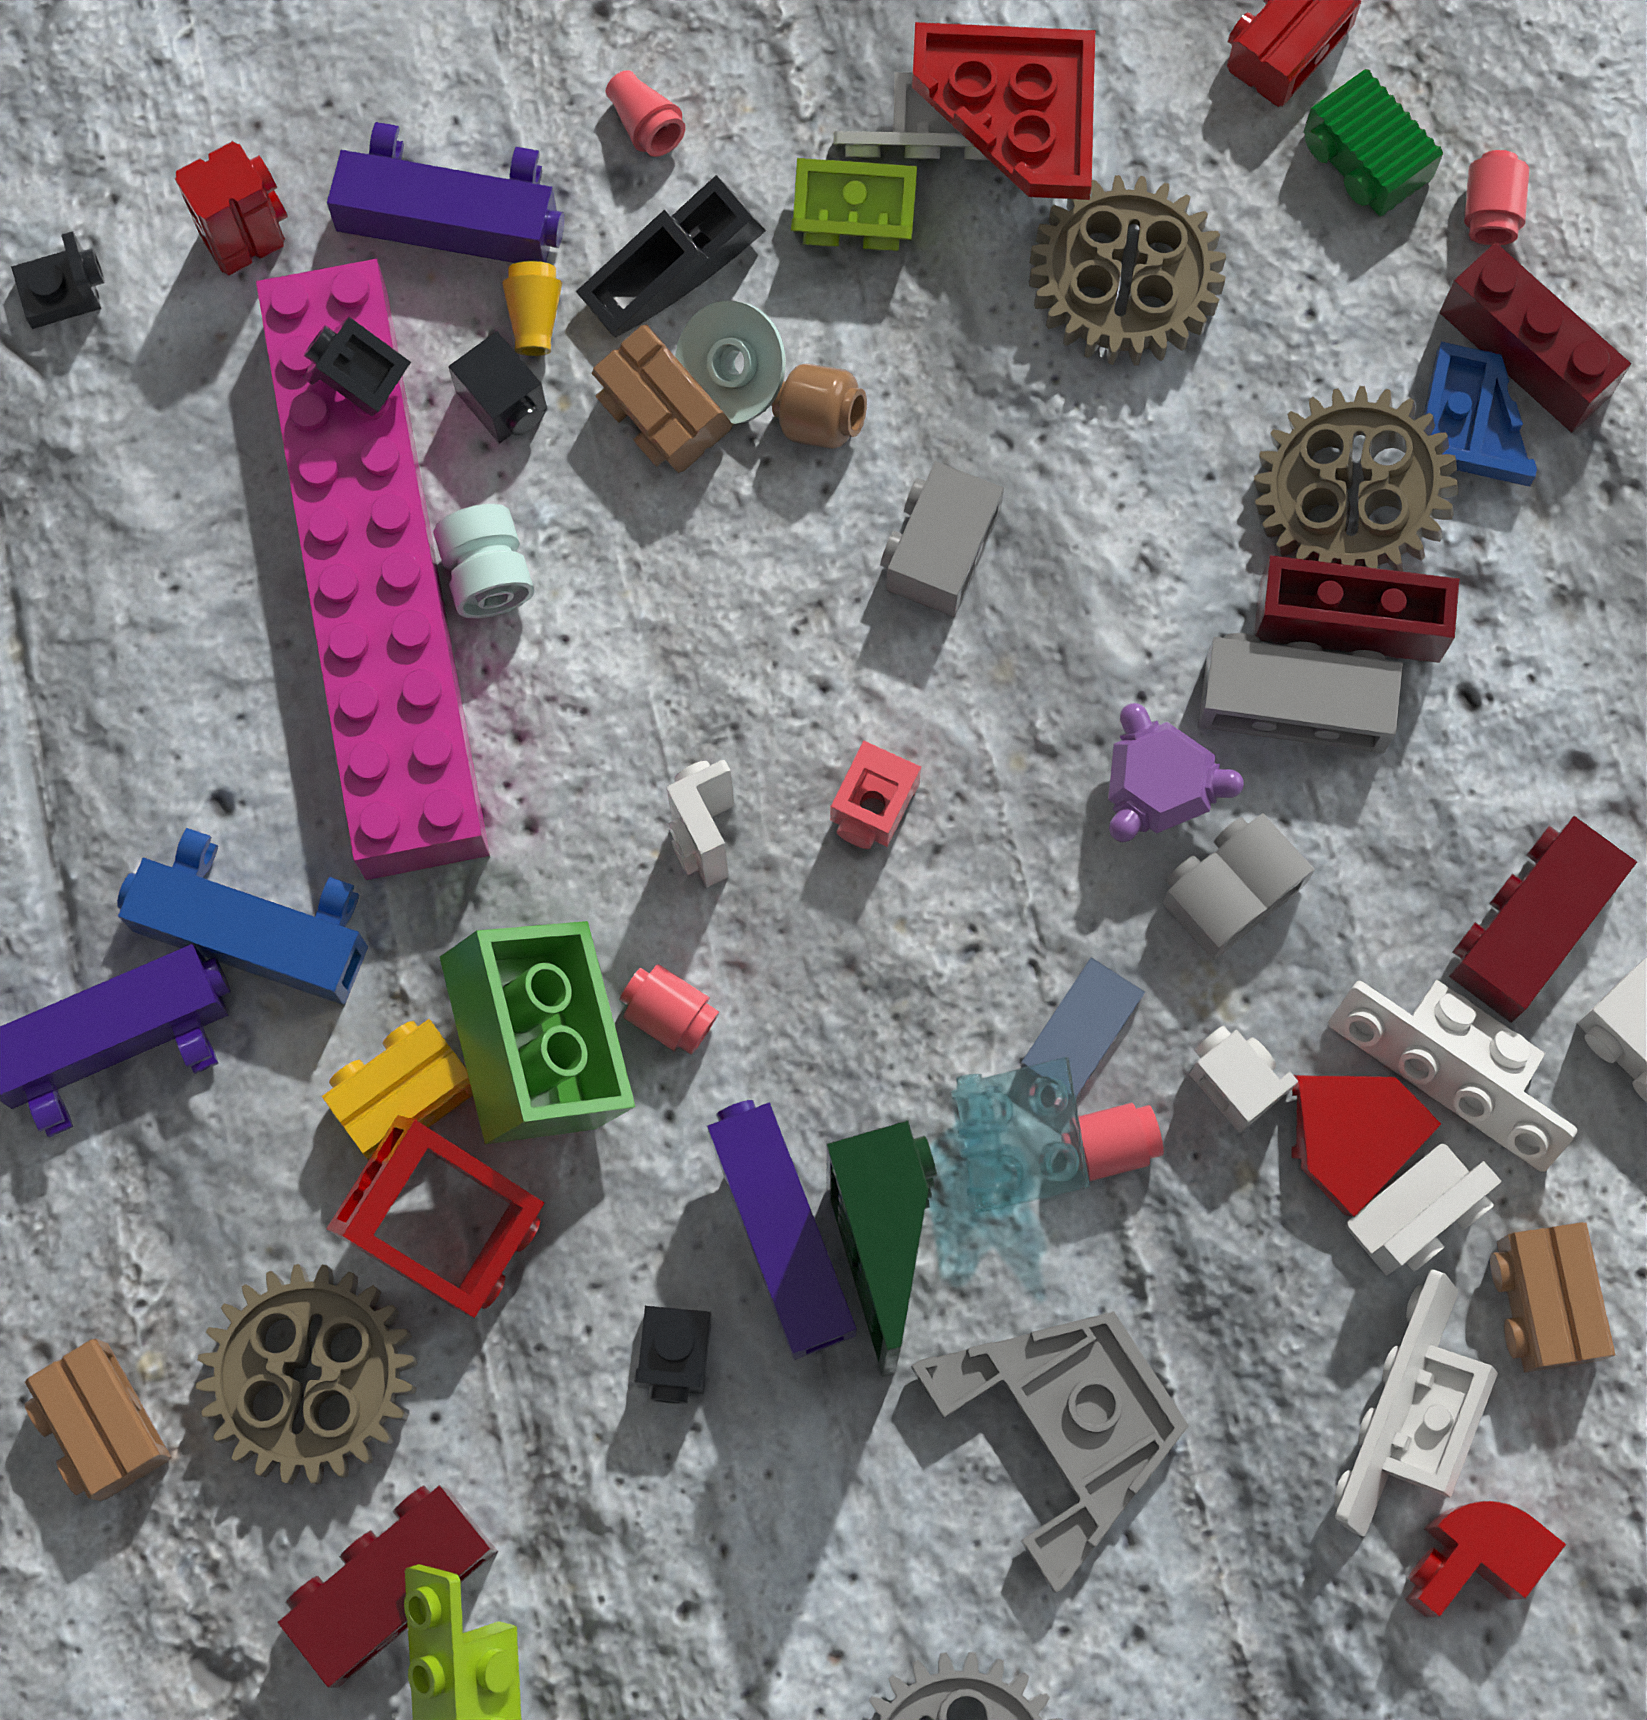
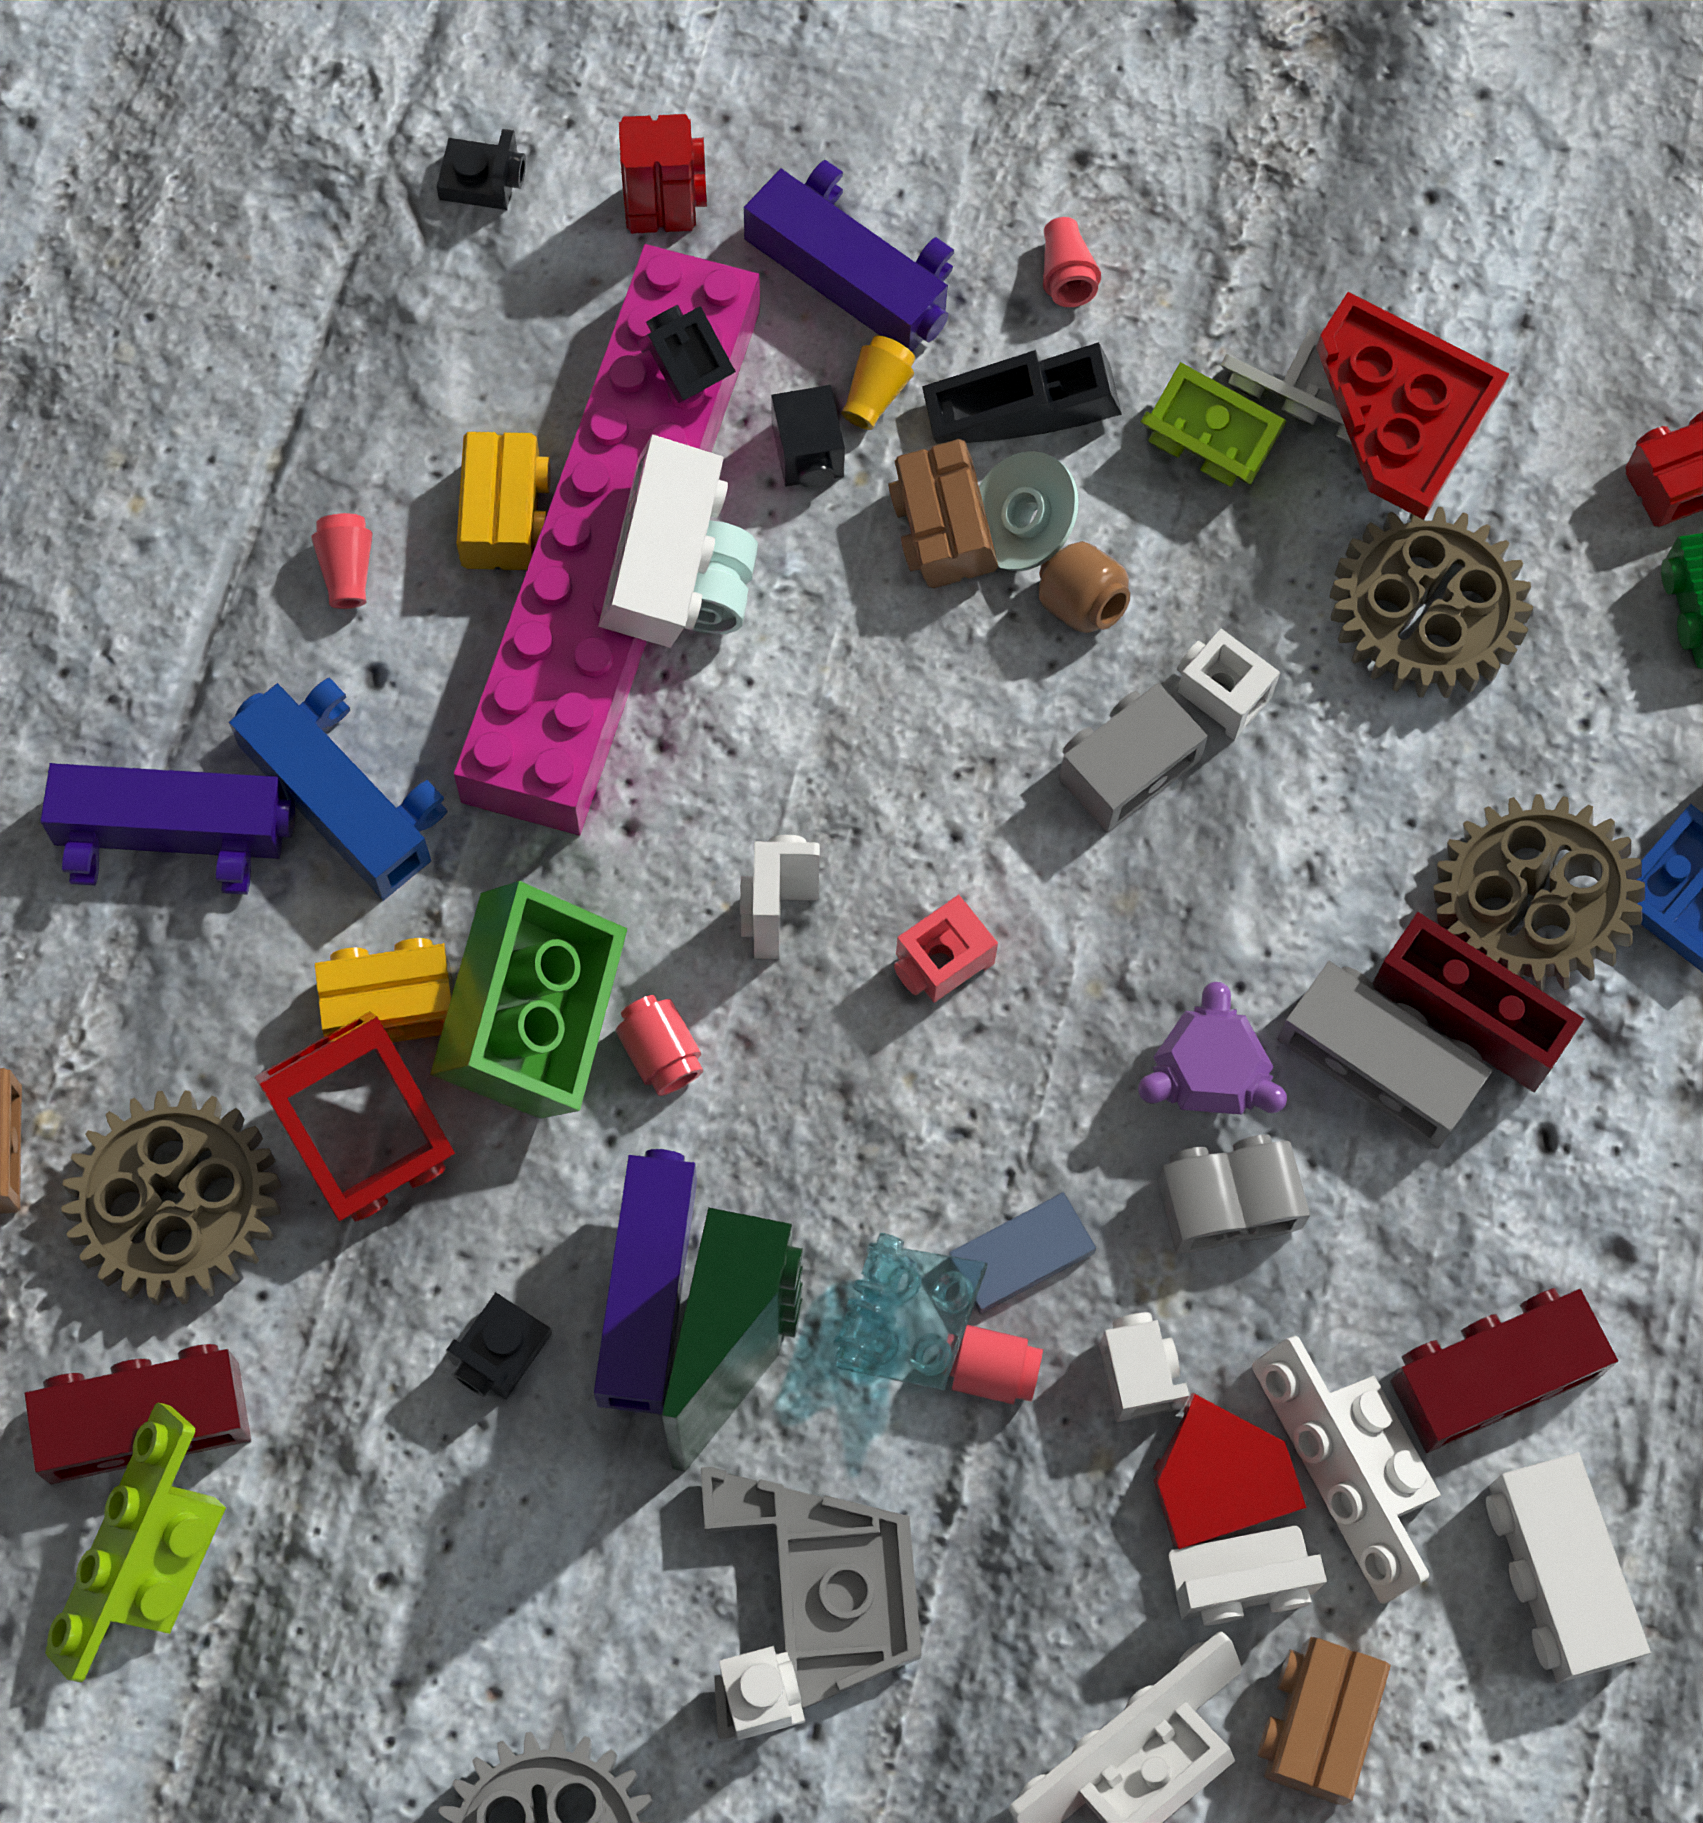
camera: 25 degrees right, 5 degrees down
none -> coral cone [311,513,373,609]
none -> yellow brick [456,432,551,570]
none -> white brick [598,434,728,648]
none -> white brick [719,1646,805,1740]
none -> white brick [1177,629,1280,741]

